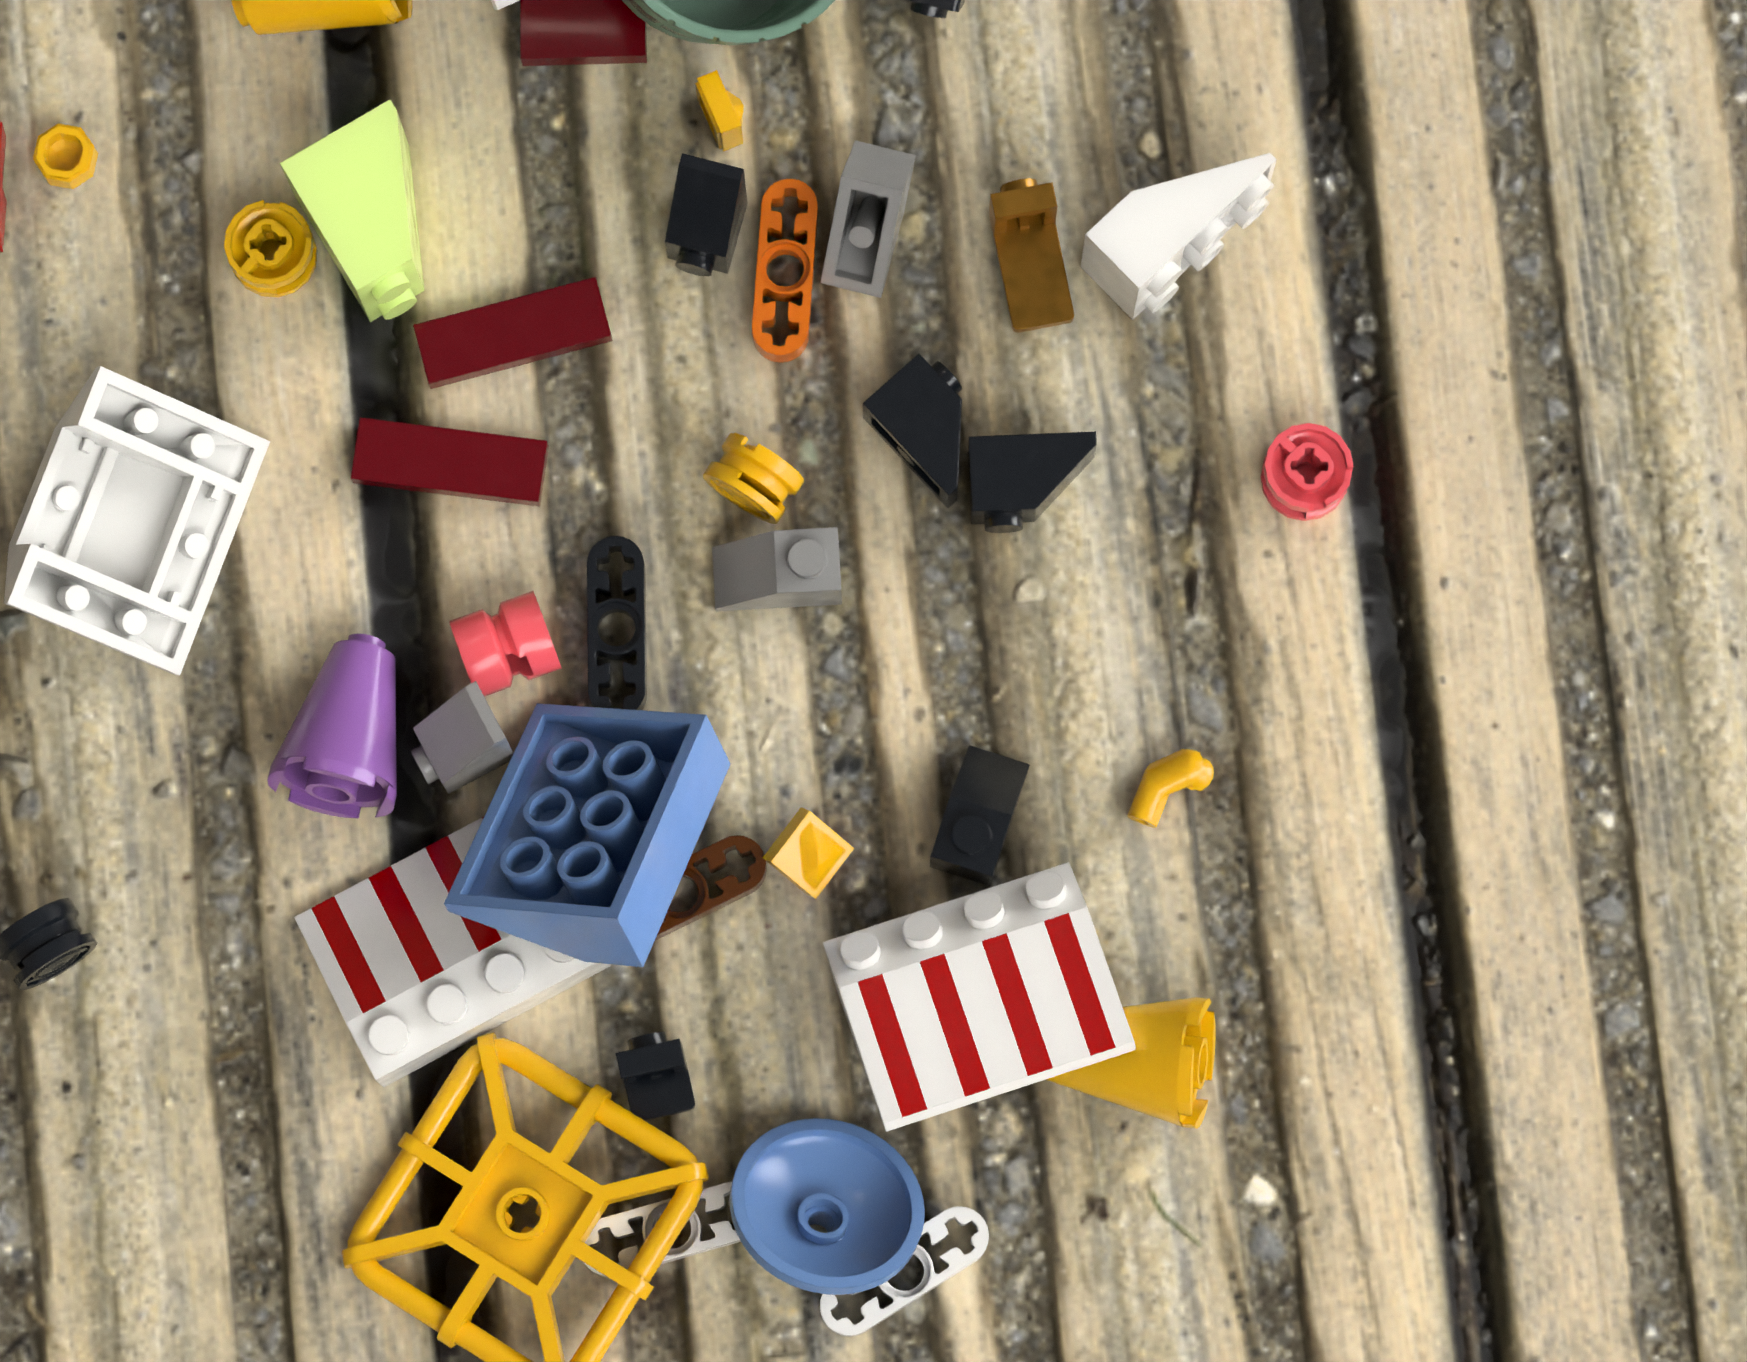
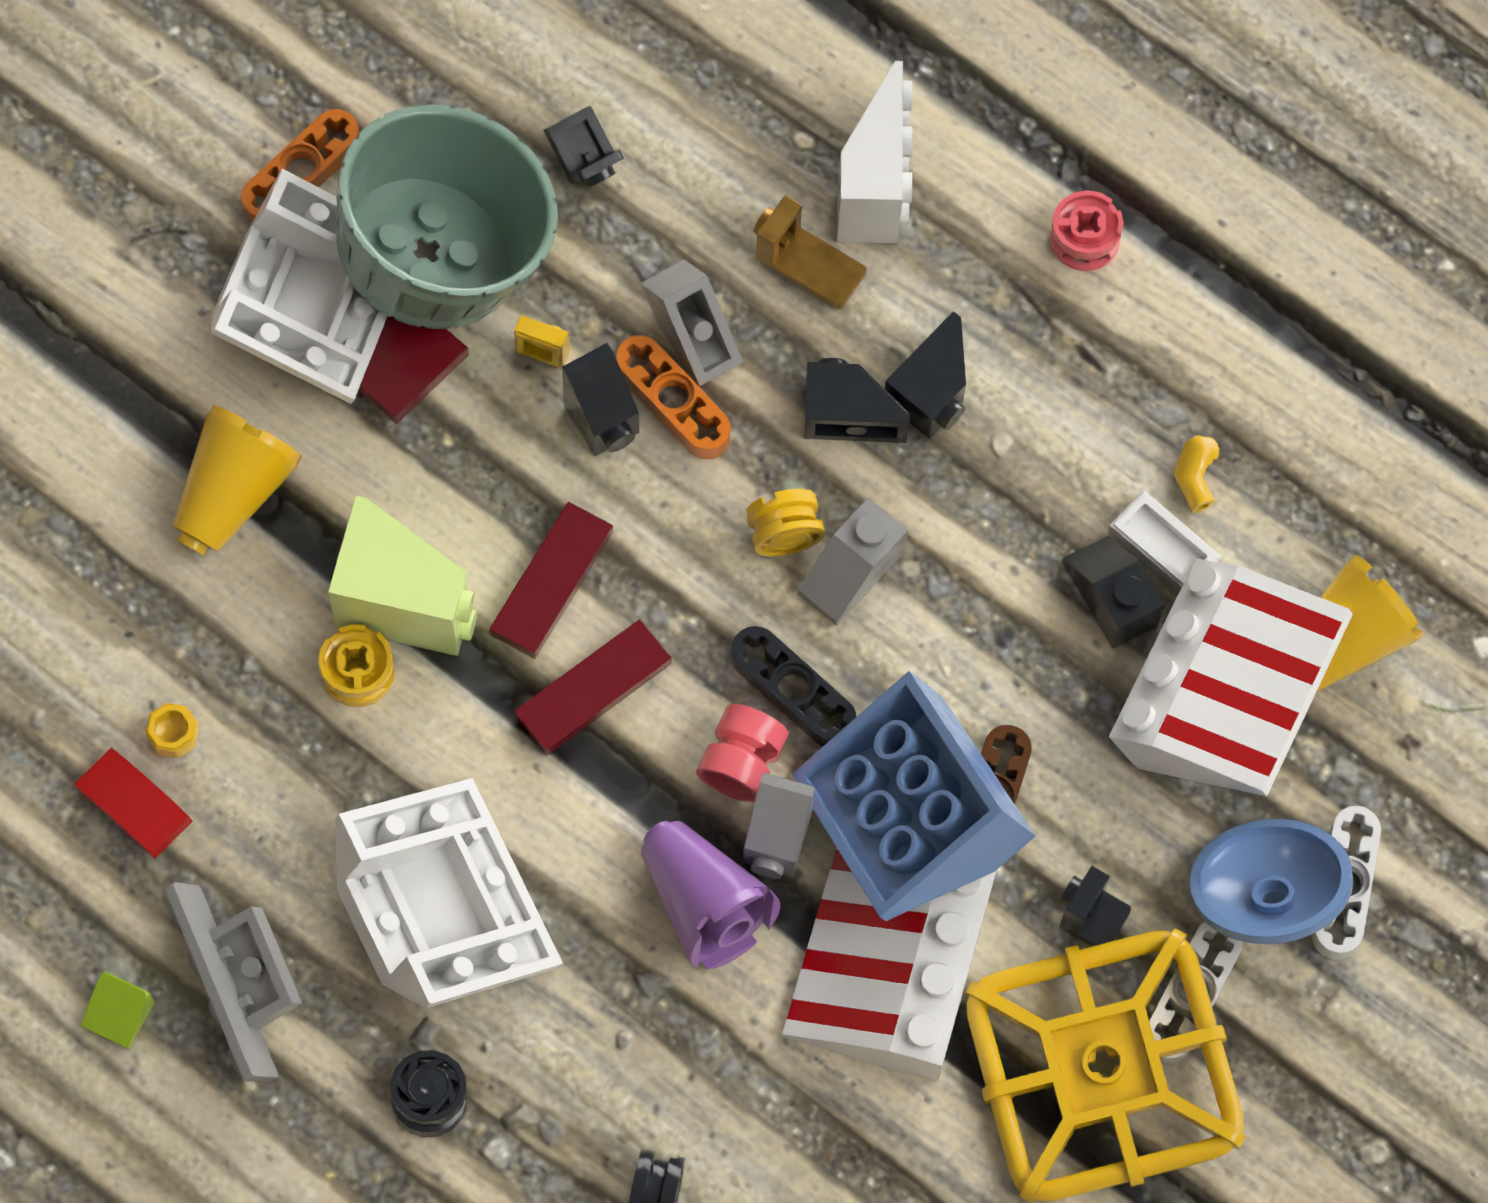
camera: 50 degrees left, 10 degrees down
yellow tile [762,807,854,899] -> none
none -> white tile [1108,490,1222,592]

